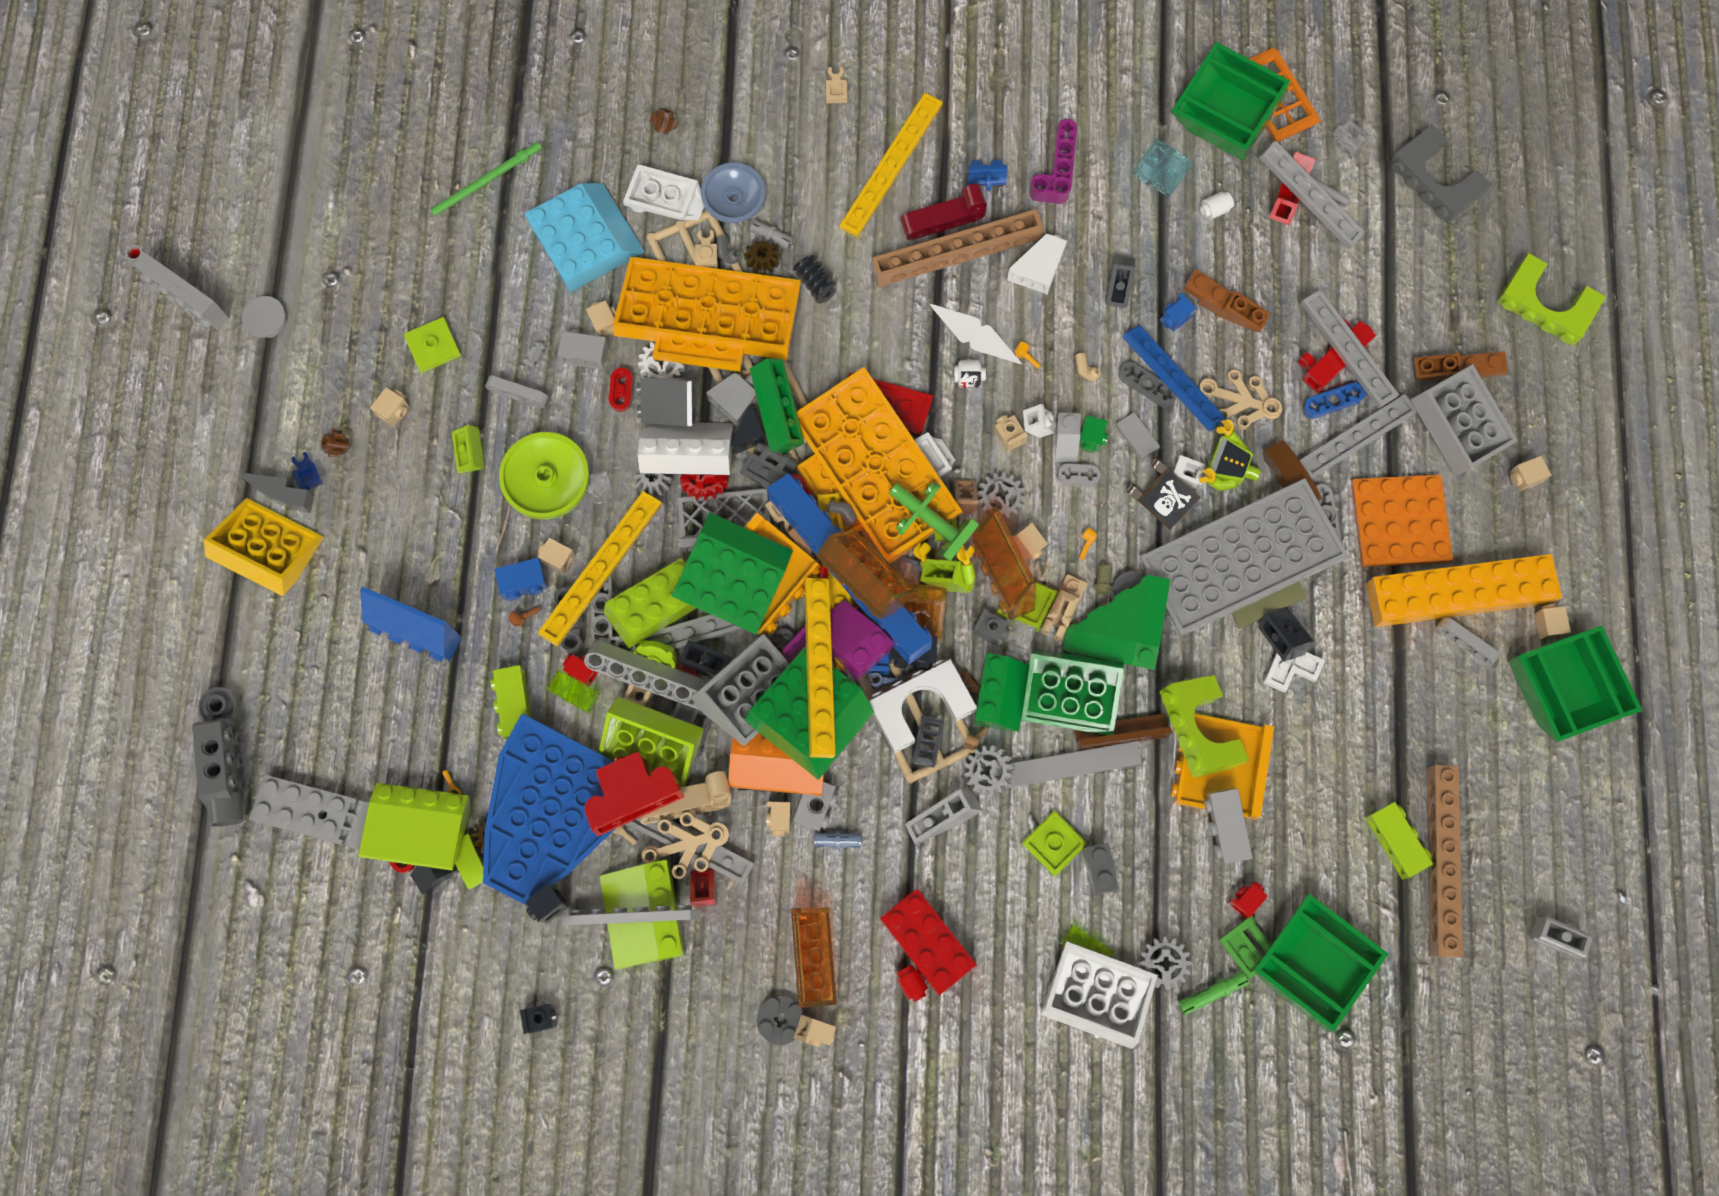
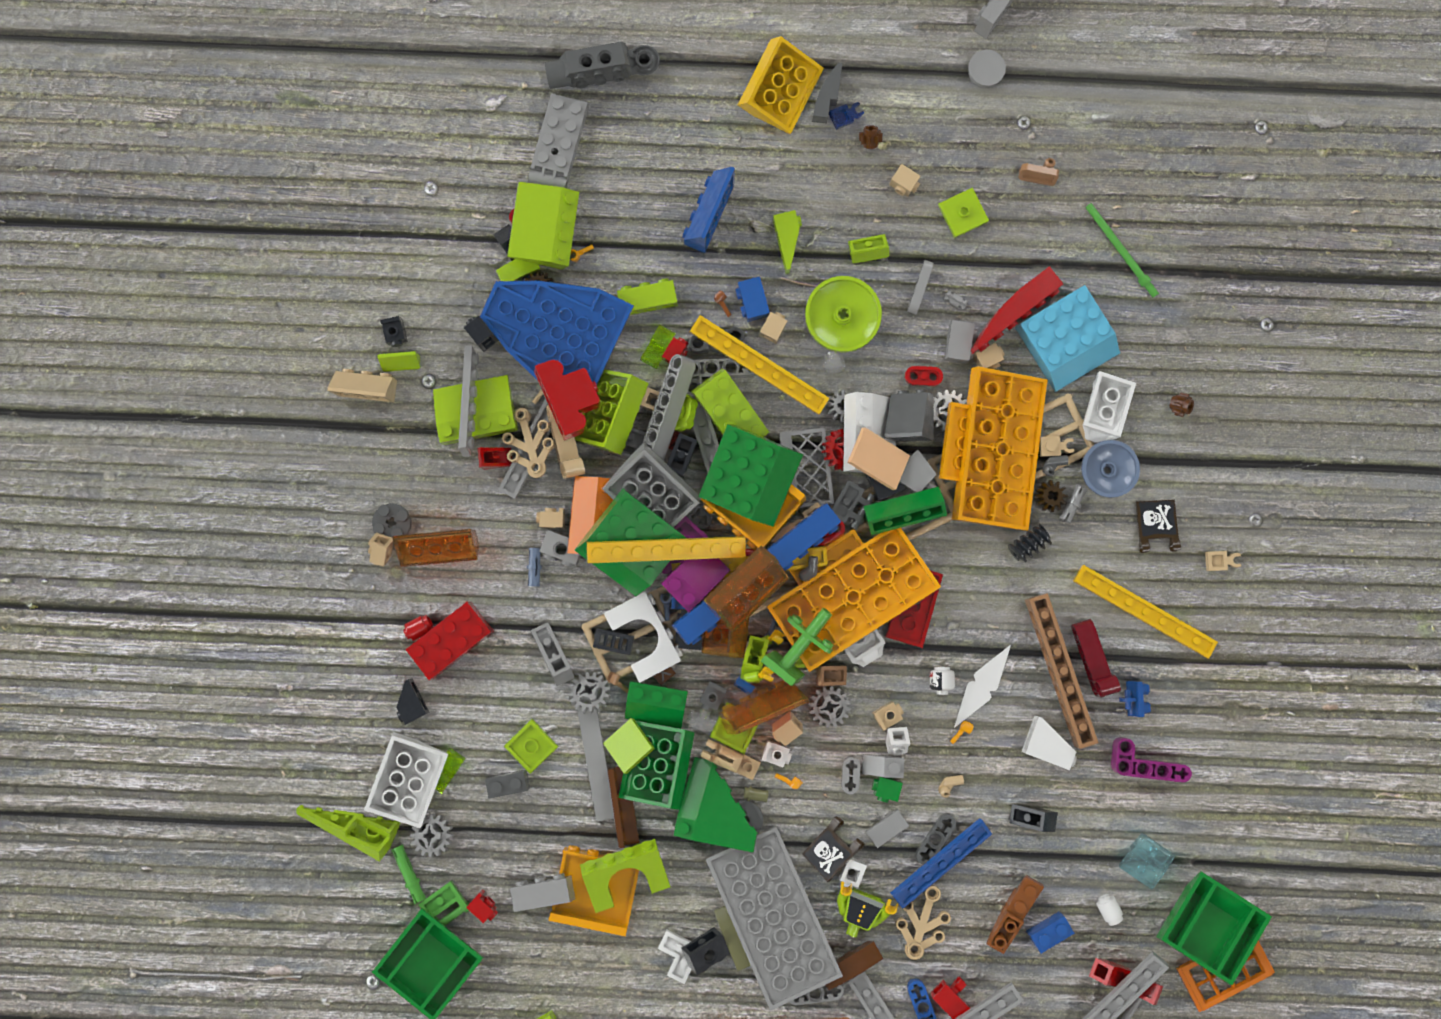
camera: 90 degrees right, 10 degrees up
blue brick [1160,293,1197,332] -> none
none -> lime wedge [296,805,400,862]
none -> tan slope [327,369,397,403]
none -> lime slope [377,351,421,372]
none -> black slope [396,678,430,725]
none -> lime tile [603,718,655,774]
none -> blue tile [734,676,755,695]
none -> white brick [761,740,792,767]
none -> lime slope [772,210,802,274]
none -> light nougat tile [847,427,910,490]
none -> red slope [971,266,1063,354]
none -> medium nougat piece [1018,158,1059,186]
none -> blue brick [1026,911,1075,954]
none -> flag [1136,499,1181,553]

